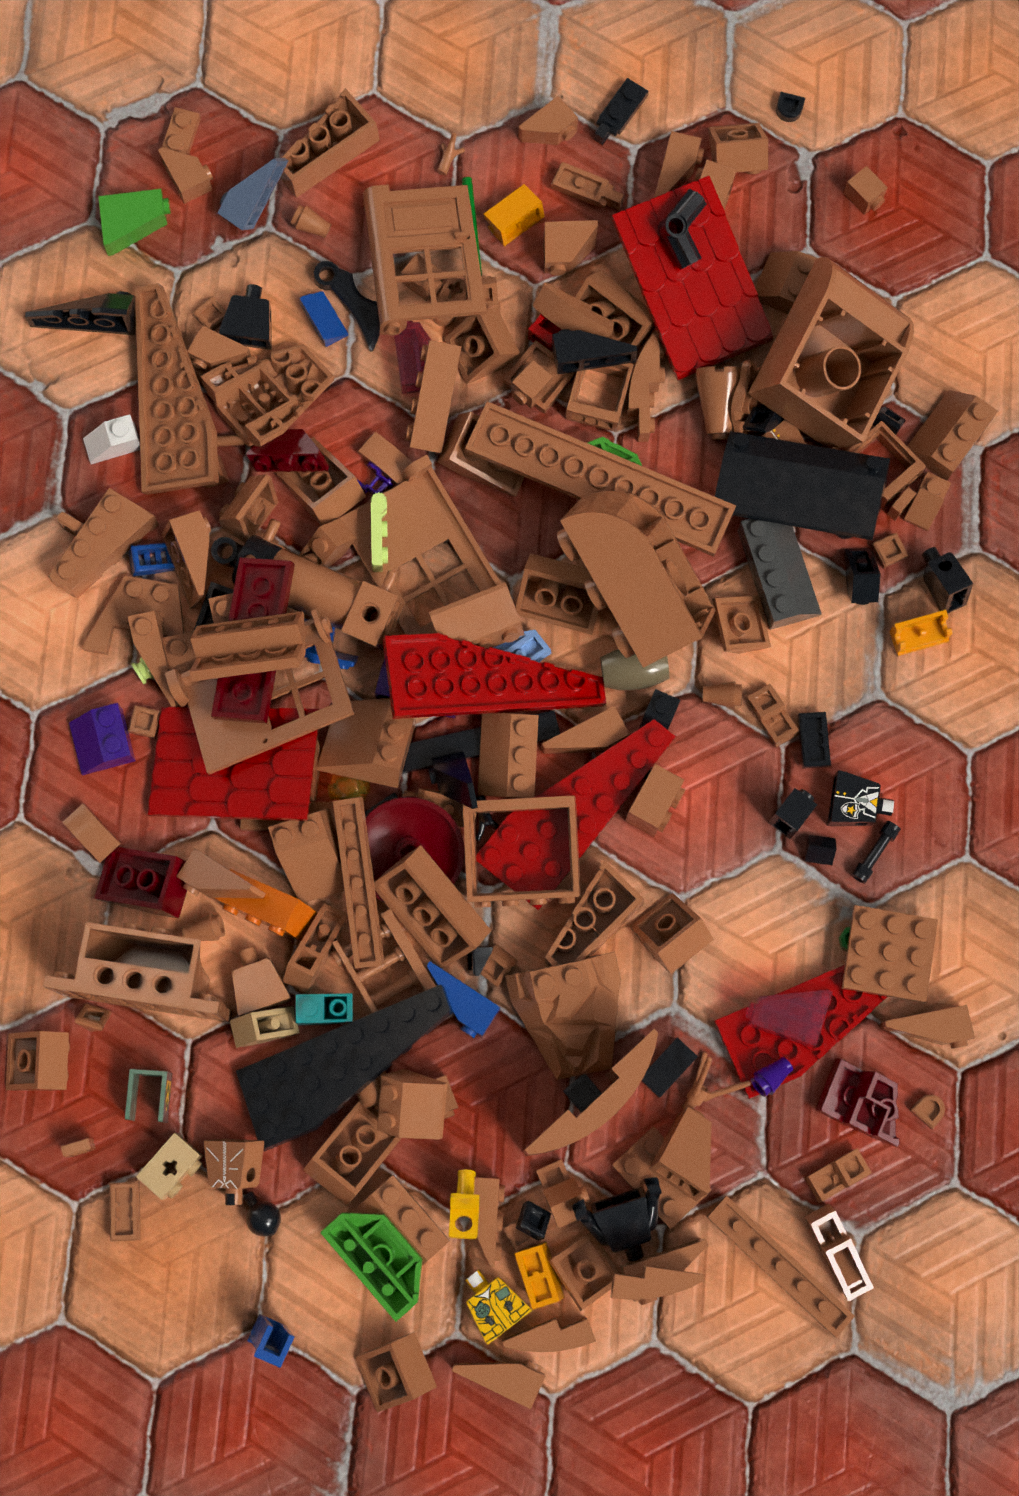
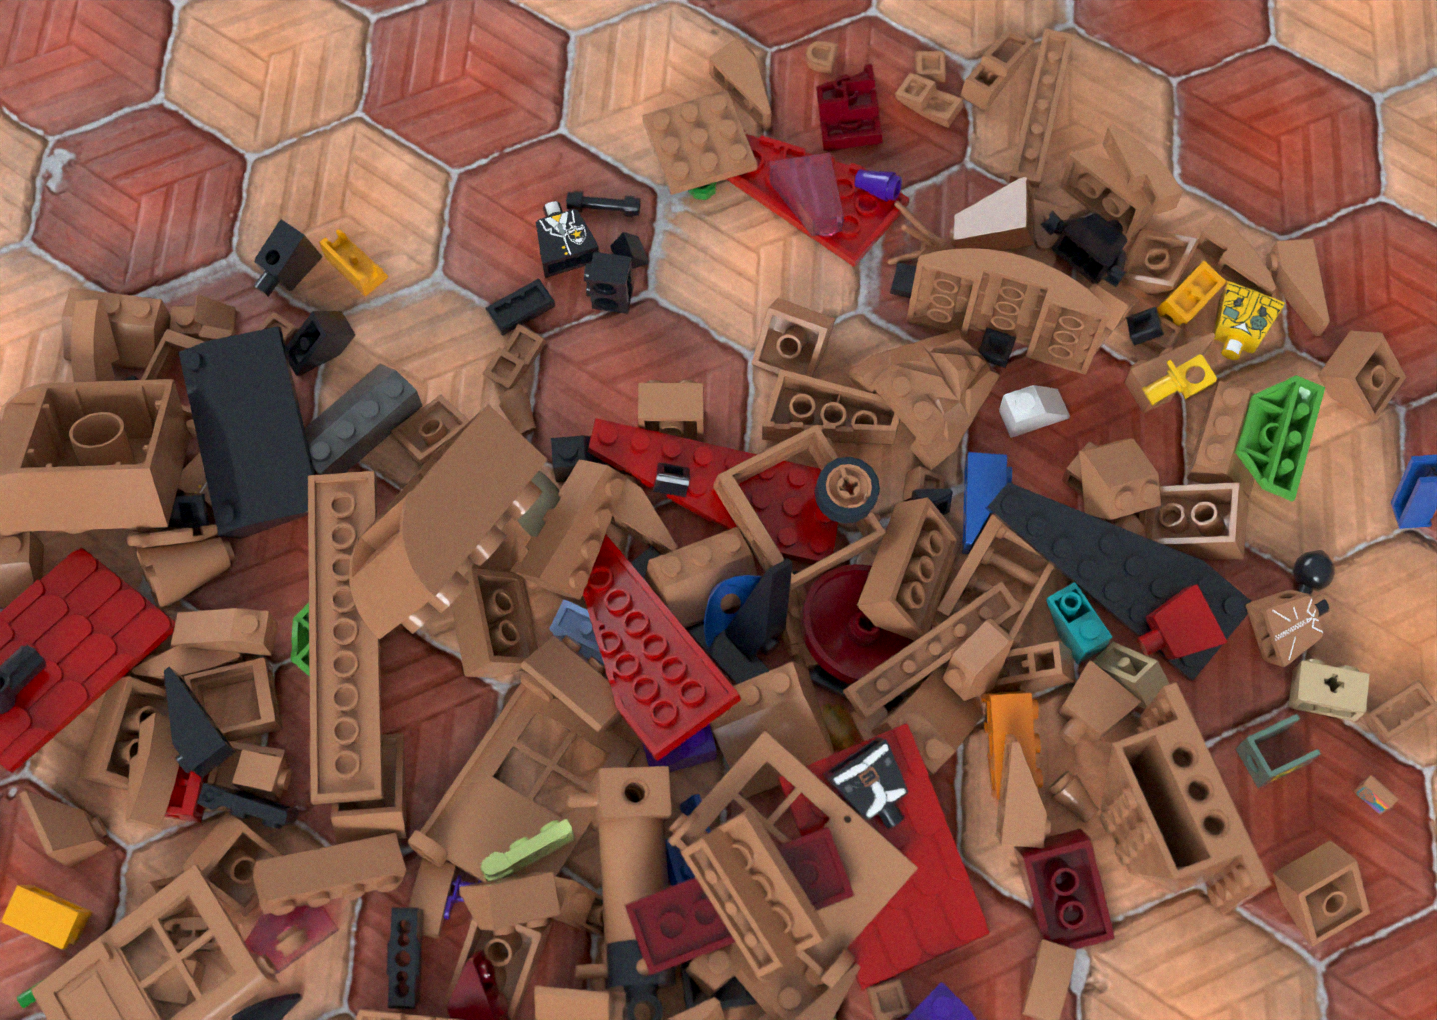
camera: 115 degrees left, 10 degrees down
none -> nougat slope [71,298,120,382]
none -> nougat slope [171,608,278,656]
none -> black hinge [198,782,299,829]
none -> nougat plate [274,925,310,957]
none -> black piece [386,907,423,1010]
none -> nougat slope [459,872,560,936]
none -> nougat wedge [511,459,627,600]
none -> black slope [653,463,690,497]
none -> blue piece [704,575,762,647]
none -> wheel [814,457,880,524]
none -> torso [823,737,908,829]
none -> nougat tile [915,51,946,82]
none -> nougat slope [942,619,1014,701]
none -> white slope [999,385,1070,438]
none -> red torso [1137,584,1227,659]

